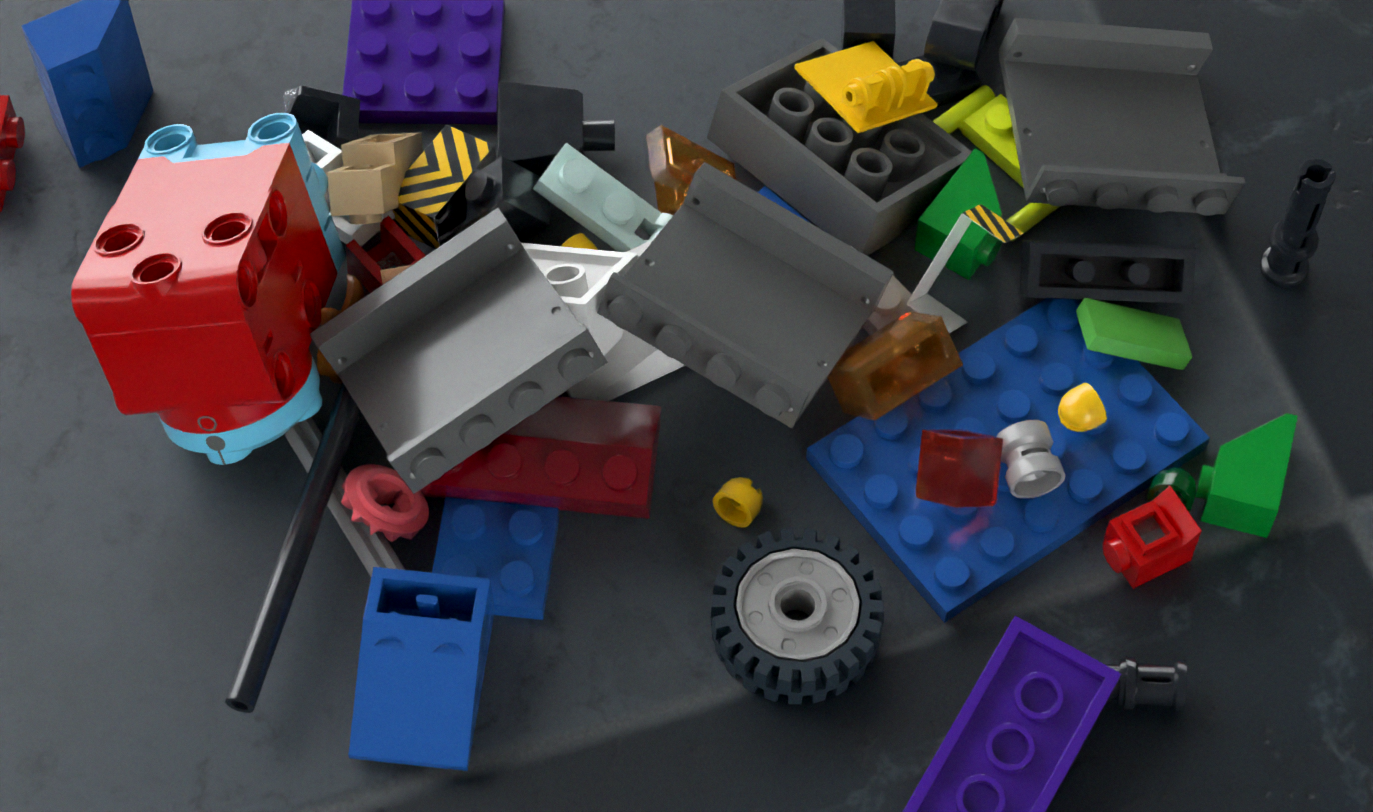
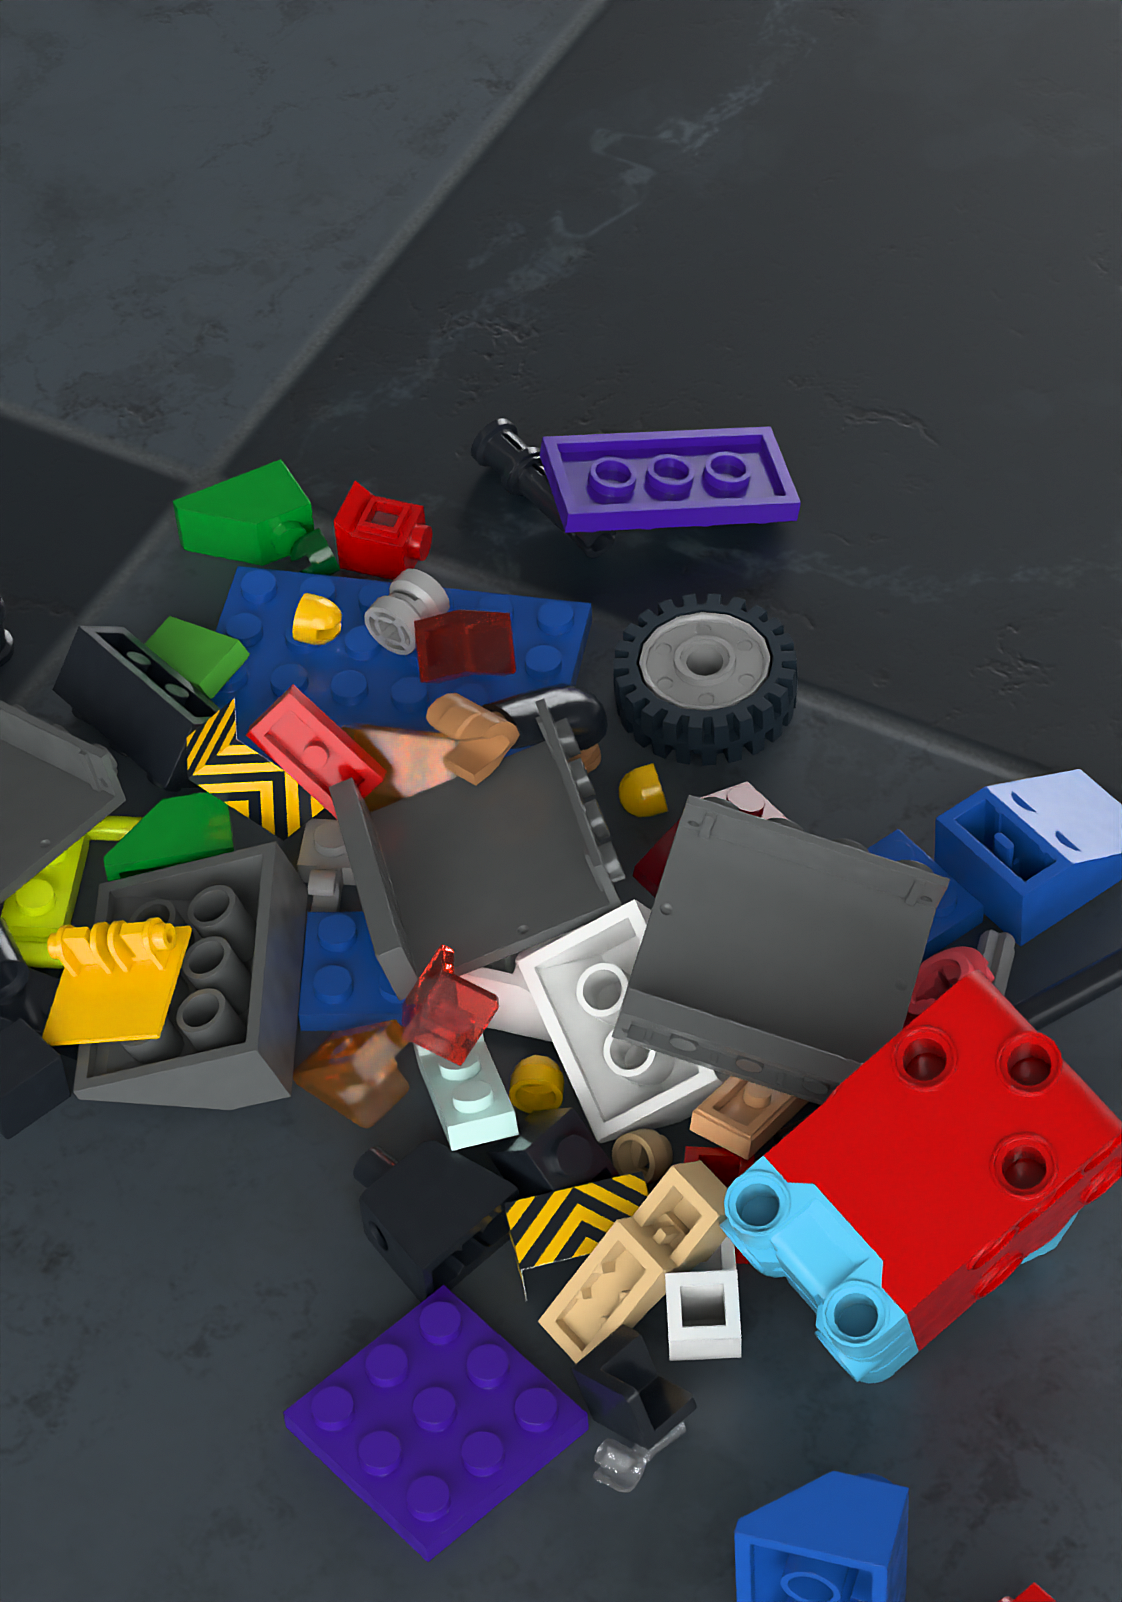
camera: 130 degrees left, 10 degrees down
none -> plate [246,684,387,820]
none -> clear red panel [401,944,499,1066]
none -> piece [426,683,608,786]

